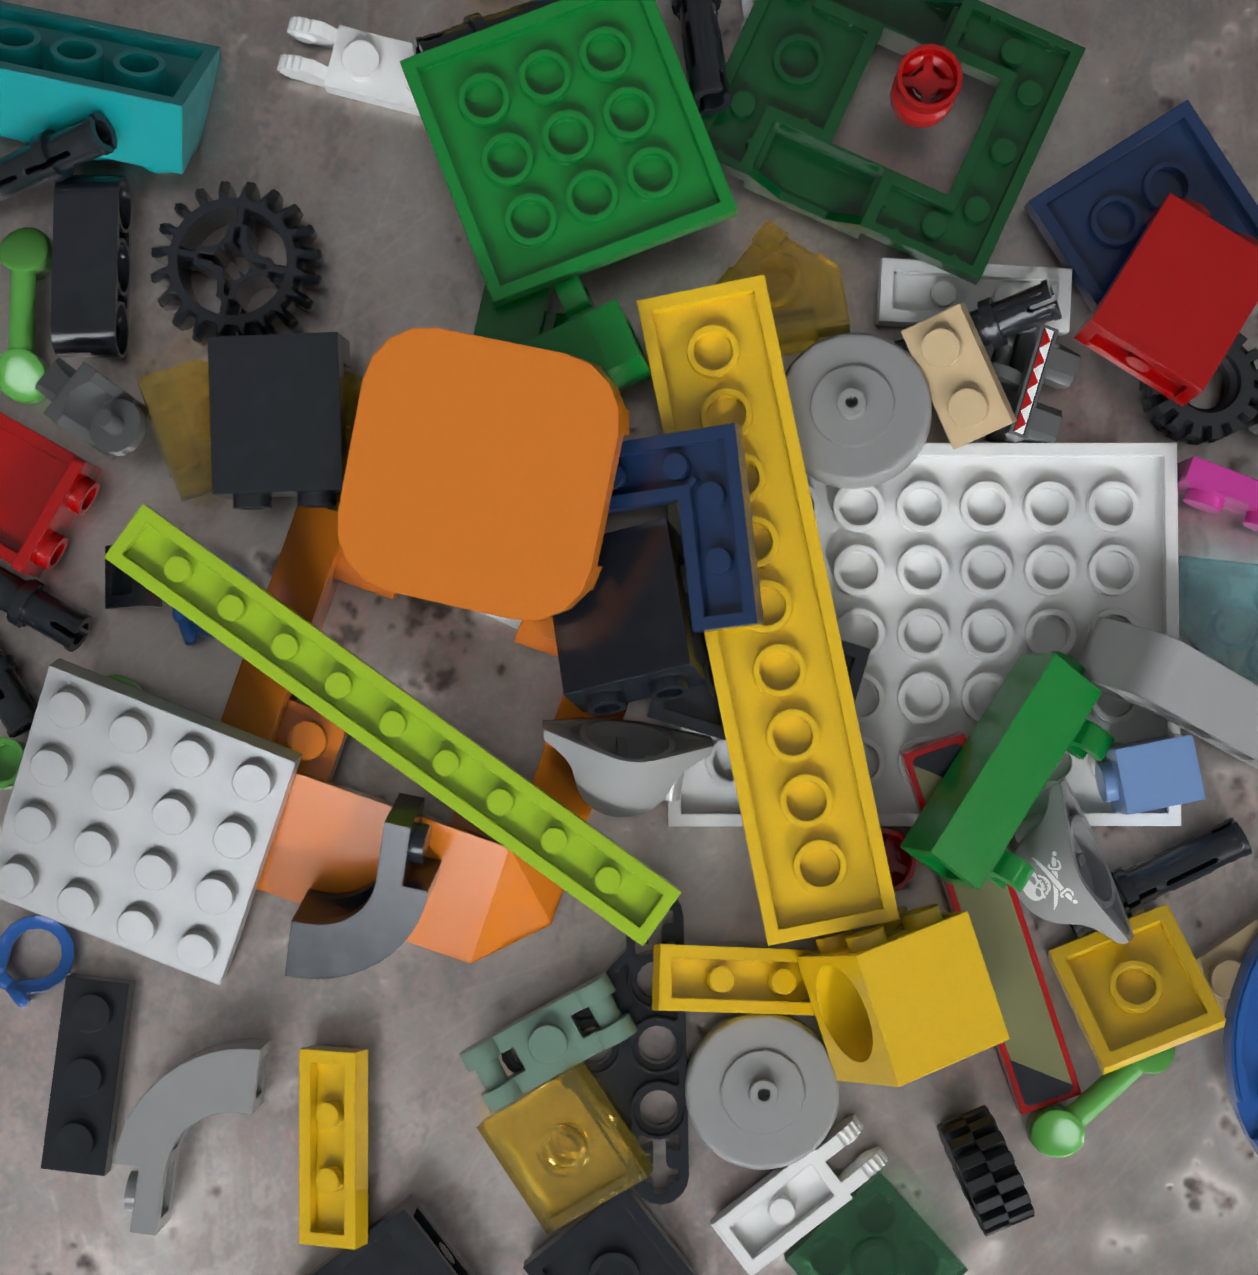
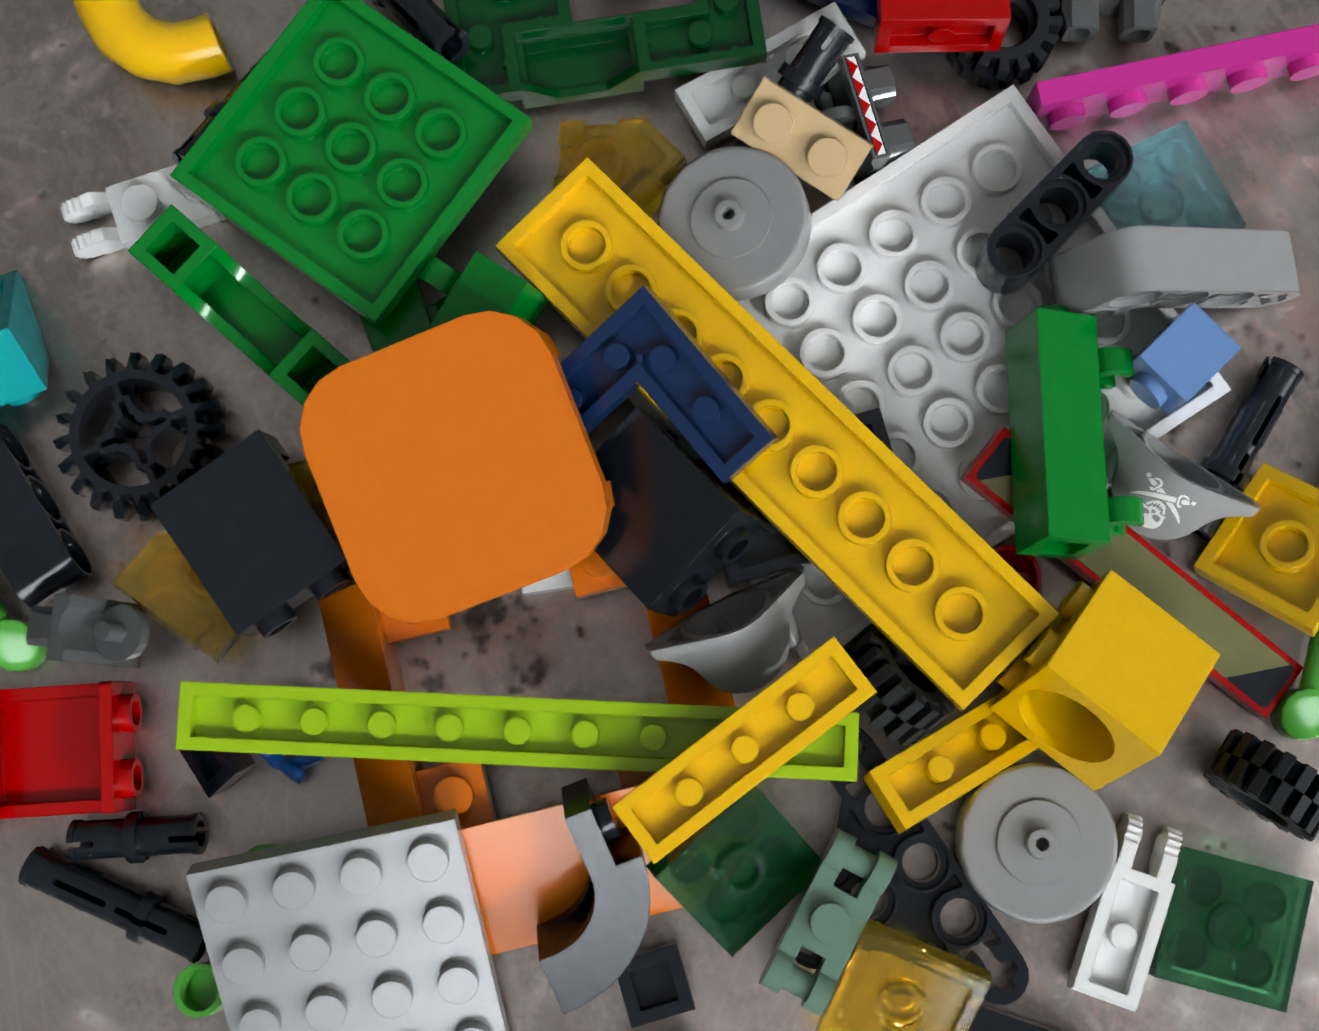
camera: 25 degrees left, 5 degrees down
none -> green arch [127,204,351,406]
none -> yellow plate [612,636,877,864]
none -> black plate [618,940,695,1028]
none -> clear green plate [646,786,821,957]
none -> black tyre [843,622,955,746]
none -> black beam [975,130,1134,294]

